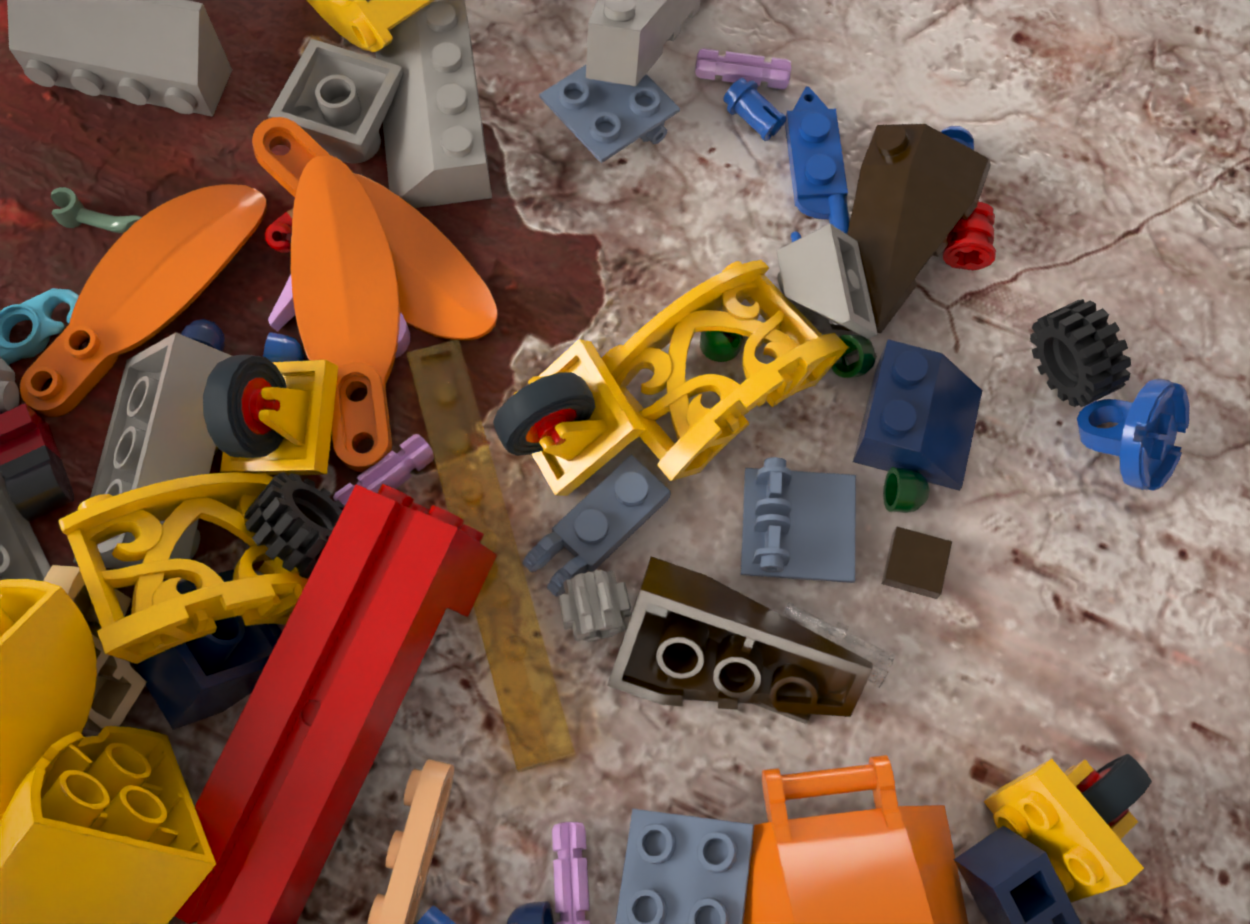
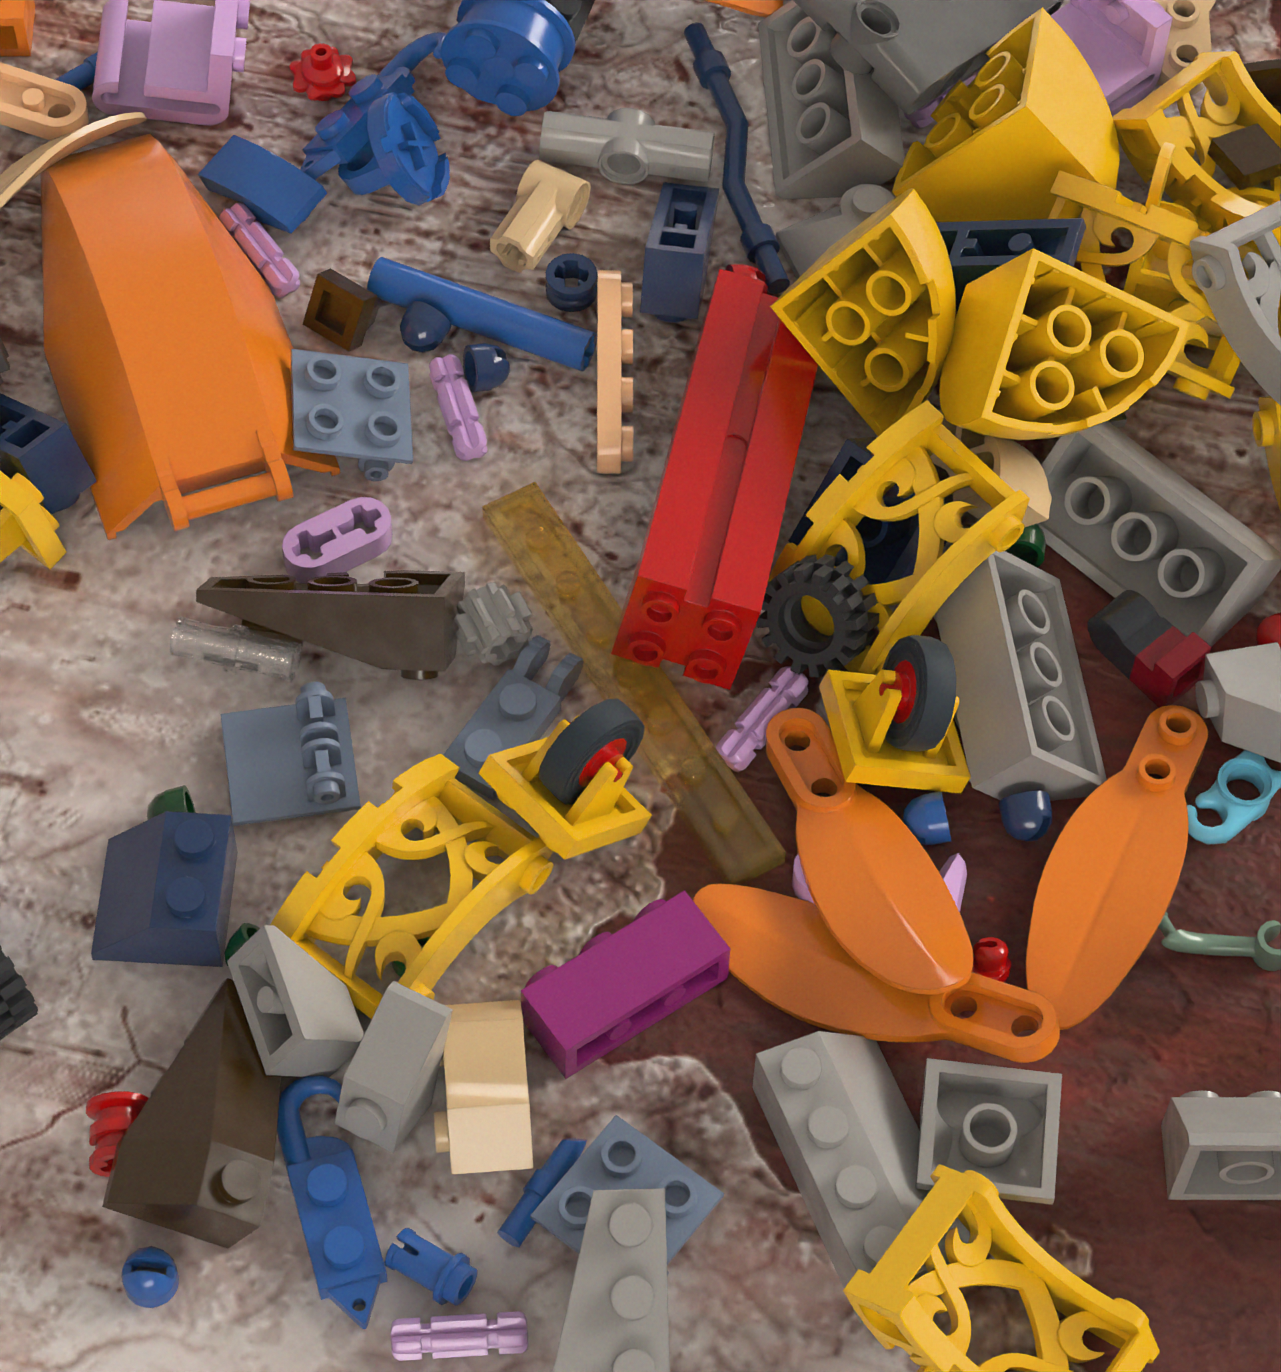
camera: 165 degrees right, 10 degrees down
dark brown tile [881,526,952,599] -> none
none -> lavender beam [282,497,392,584]
none -> light grey slope [334,981,453,1153]
none -> tan brick [434,1000,533,1175]
none -> blue piece [497,1138,587,1247]
none -> magenta brick [521,890,730,1079]

